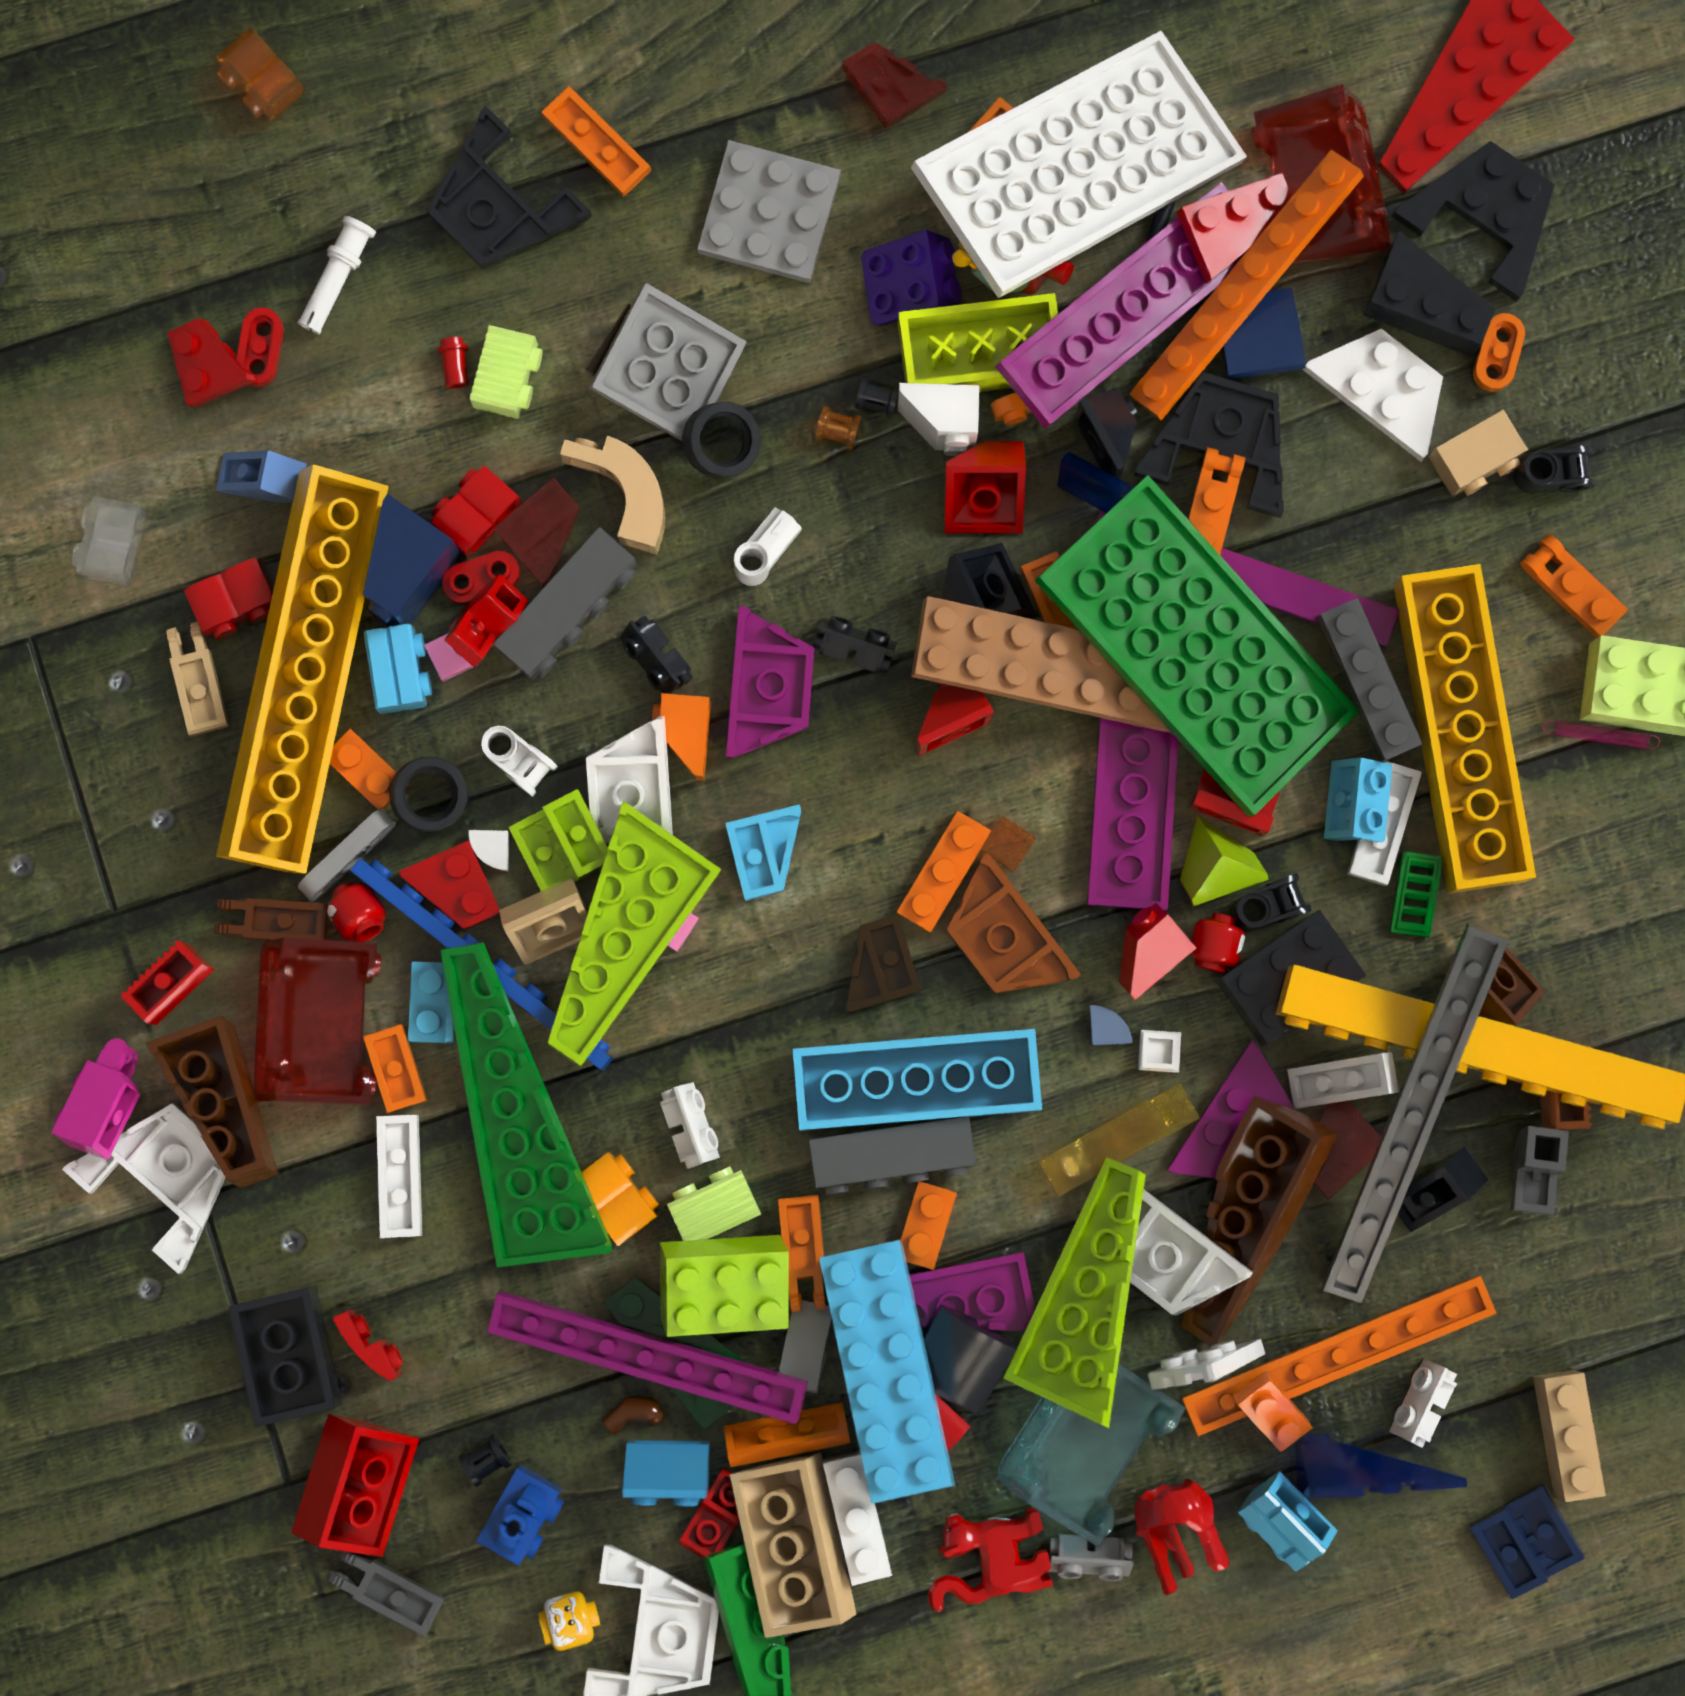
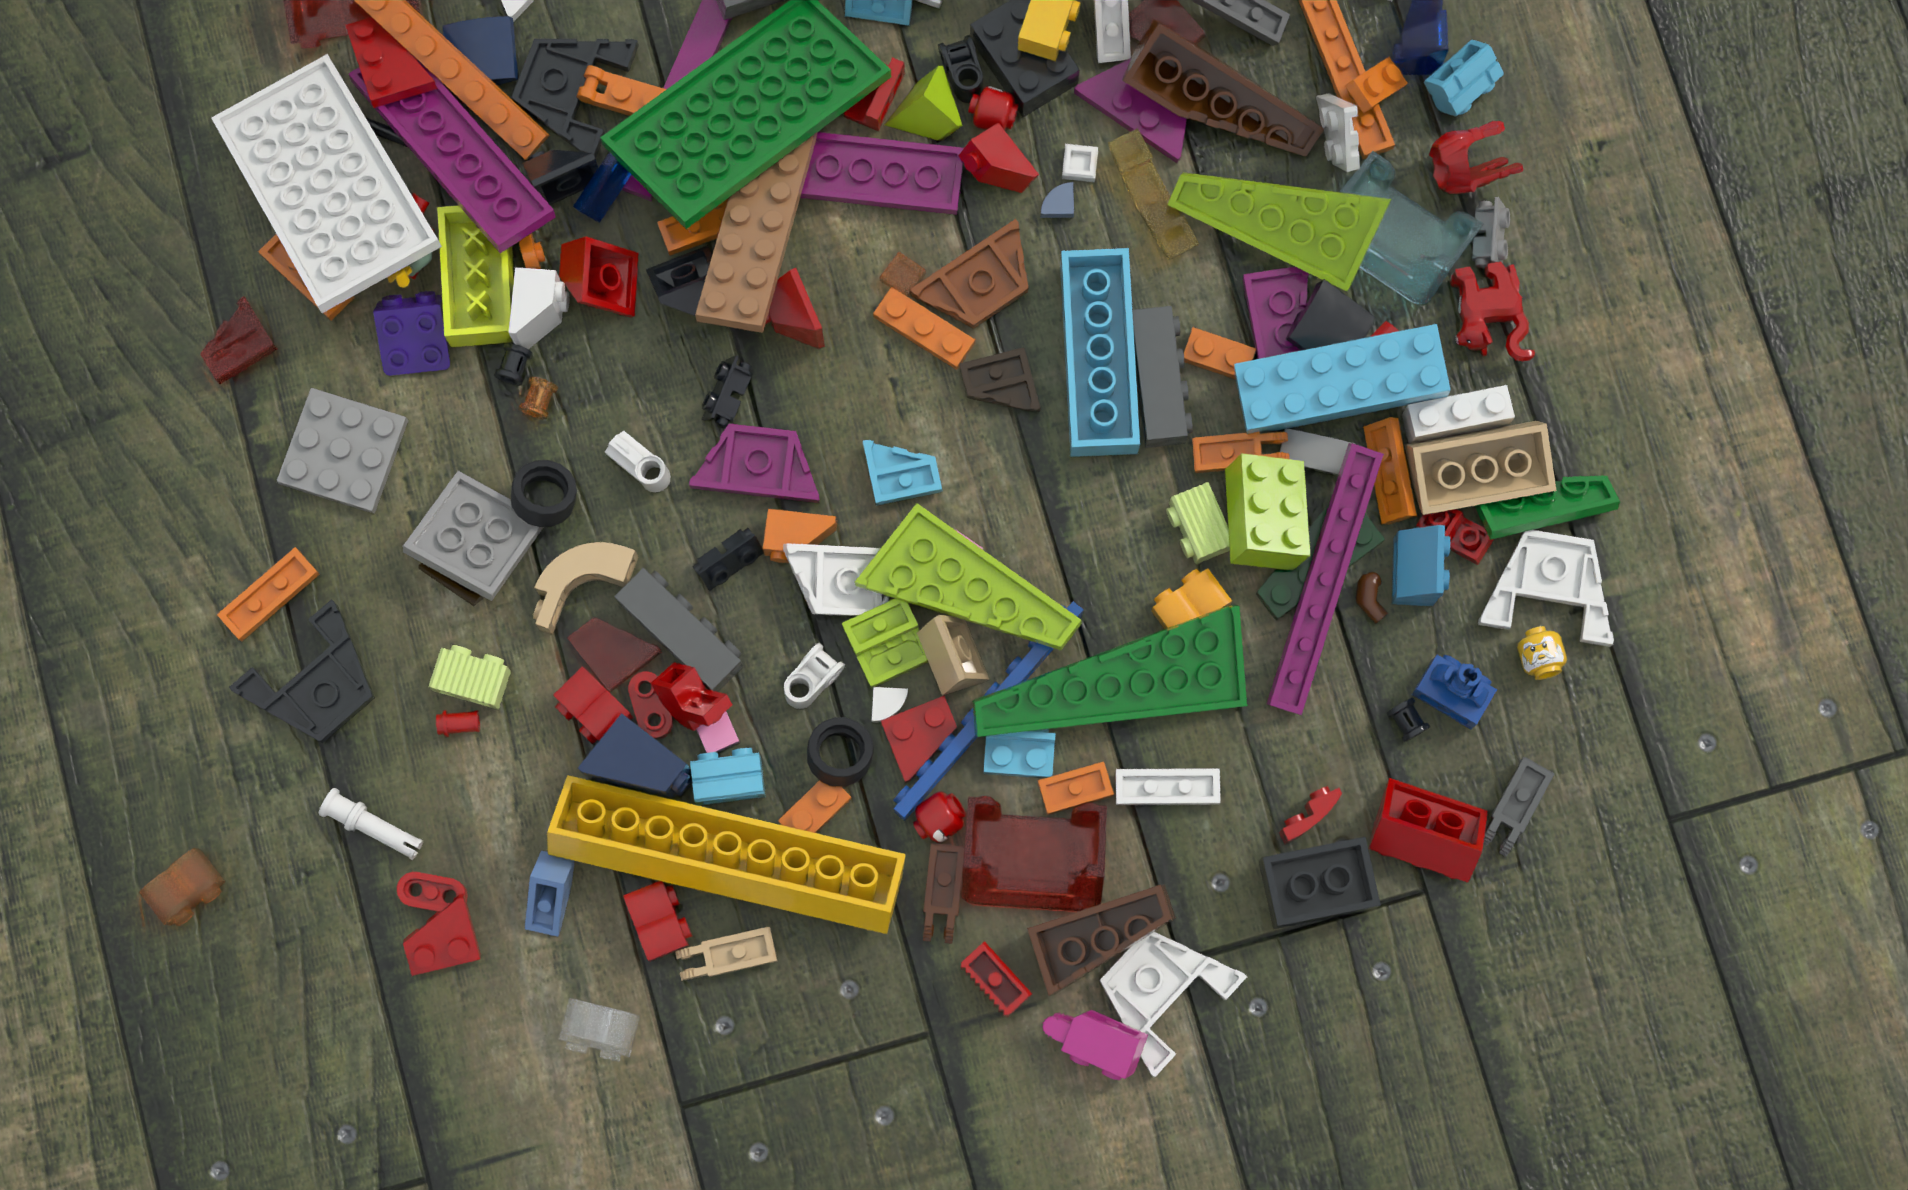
camera: 85 degrees left, 5 degrees down
light grey beam [297,808,396,902] -> none
white hinge [660,1082,720,1169] -> none
white wing [1130,1189,1253,1316] -> none

